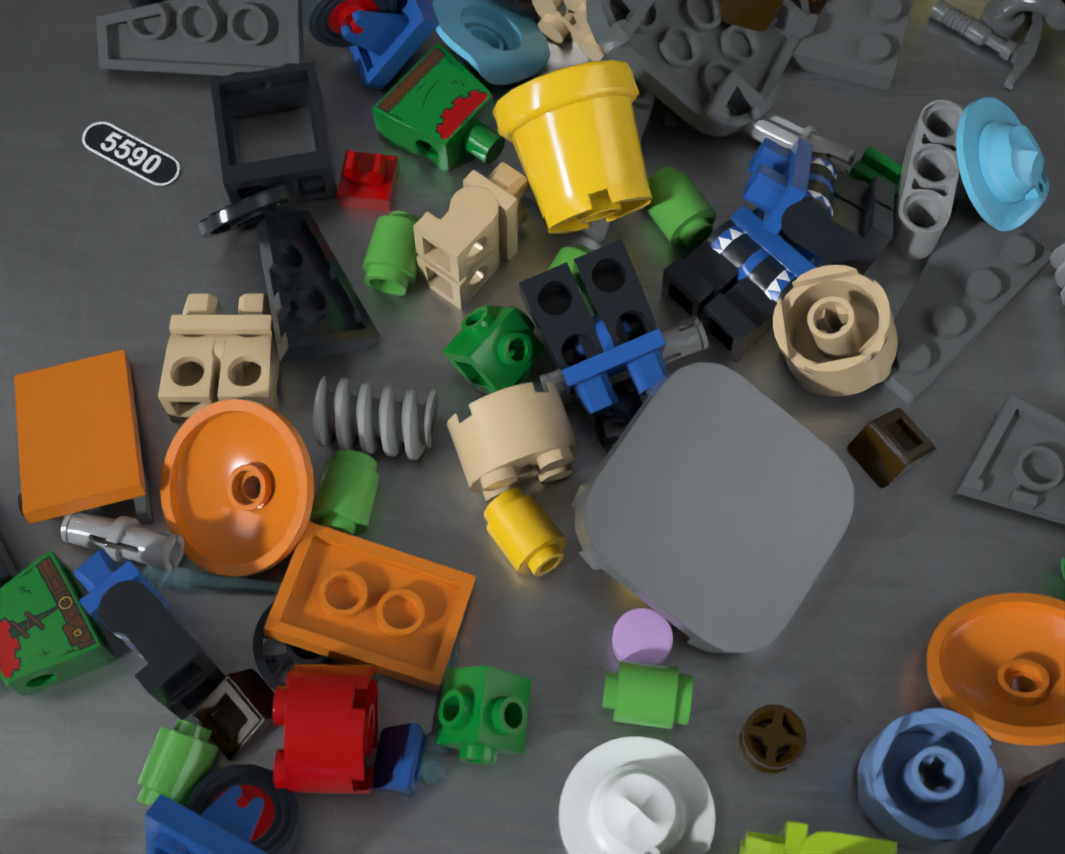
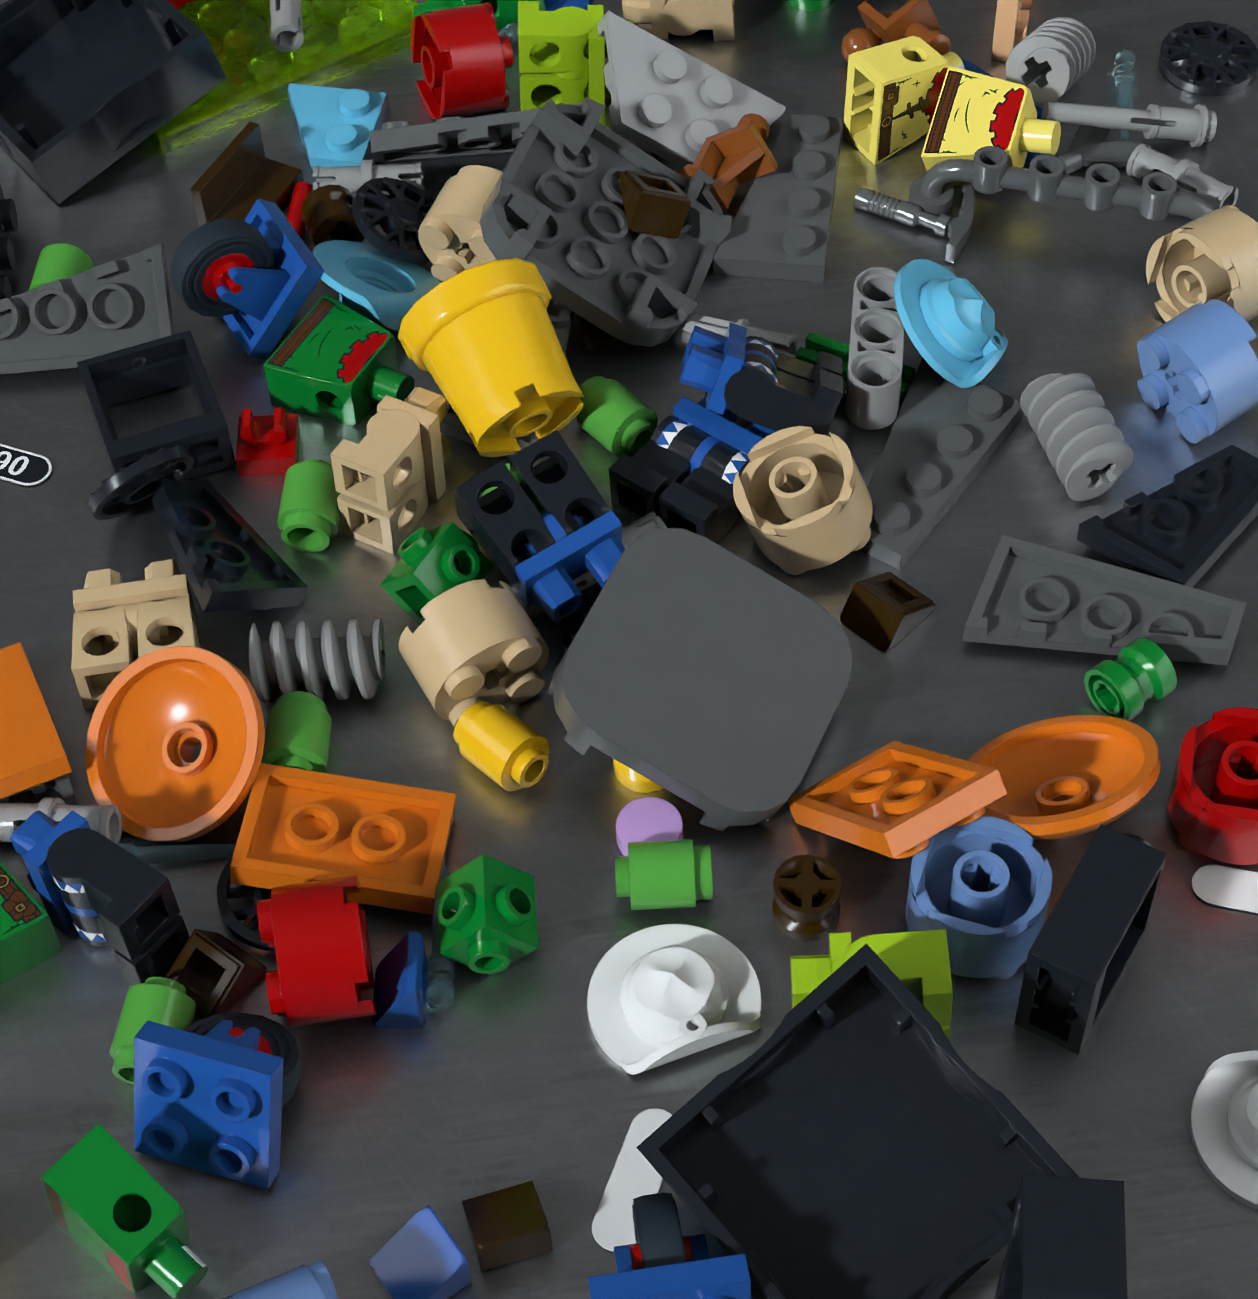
camera: 10 degrees left, 15 degrees down
none -> orange plate [787,741,1007,859]

